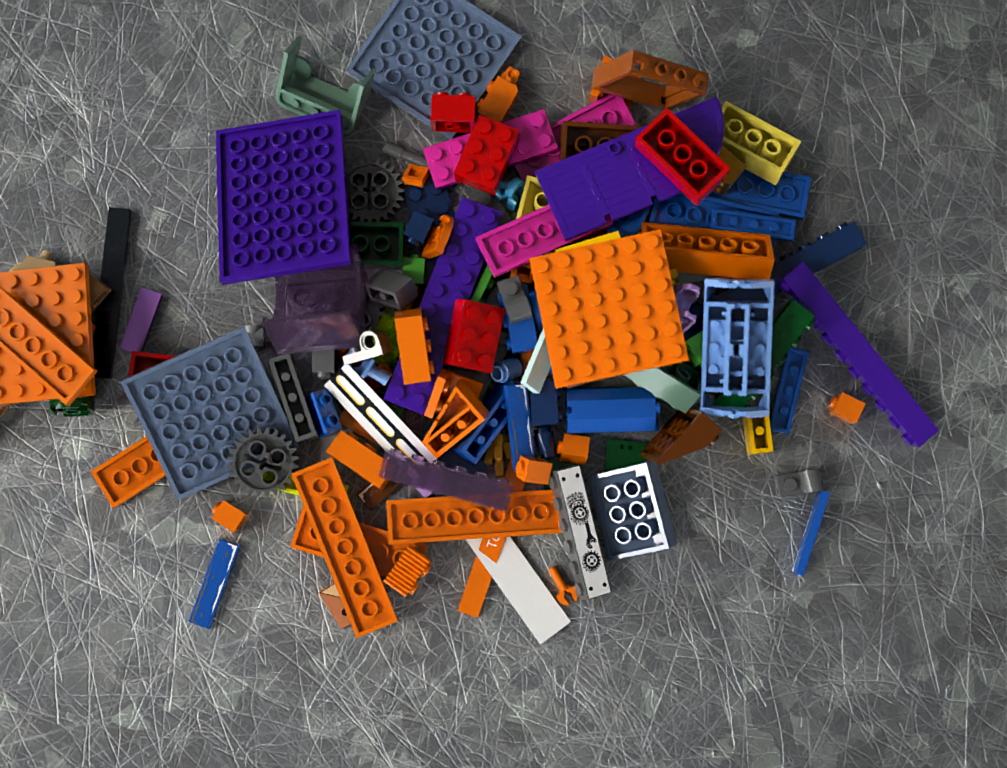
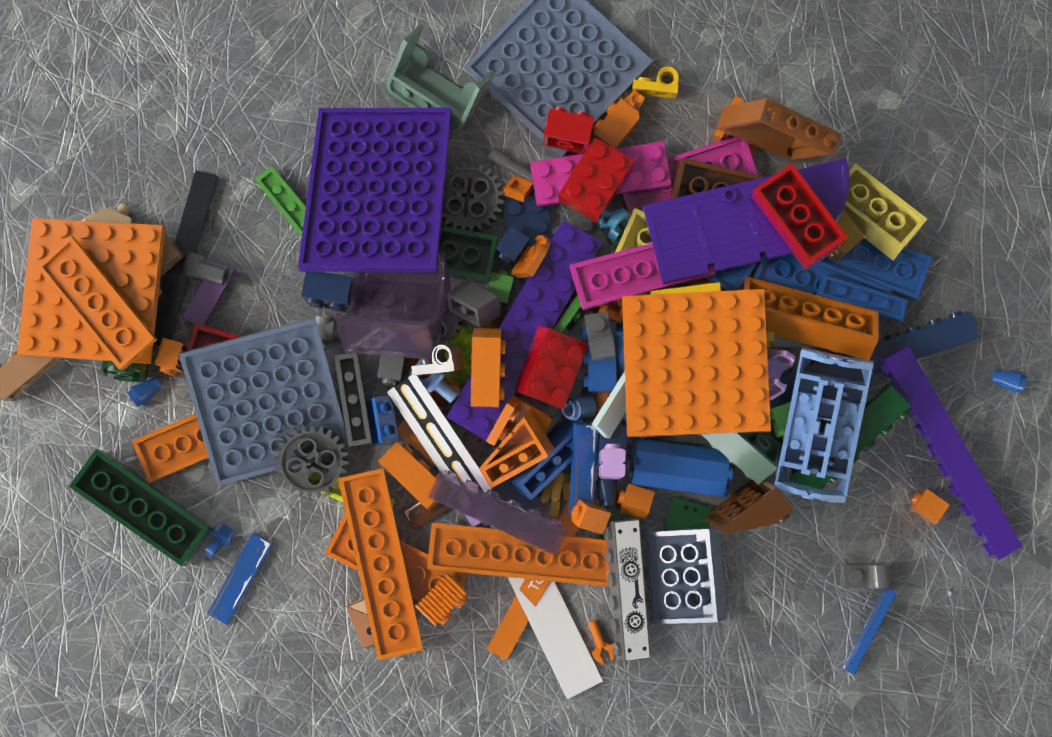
camera: 15 degrees right, 0 degrees up
orange brick [211,500,249,533] -> none
yellow brick [742,416,773,455] -> none
blue tile [769,347,809,435] -> none
none -> dark green brick [68,449,213,566]
none -> blue cone [127,376,163,407]
none -> orange brick [155,338,188,377]
none -> dark grey piece [181,252,230,286]
none -> blue piece [204,522,236,559]
none -> bright green plate [254,166,306,237]
none -> dark blue brick [301,272,356,313]
none -> lavender brick [599,444,626,479]
none -> yellow plate [631,67,679,99]
none -> blue cone [991,369,1027,394]

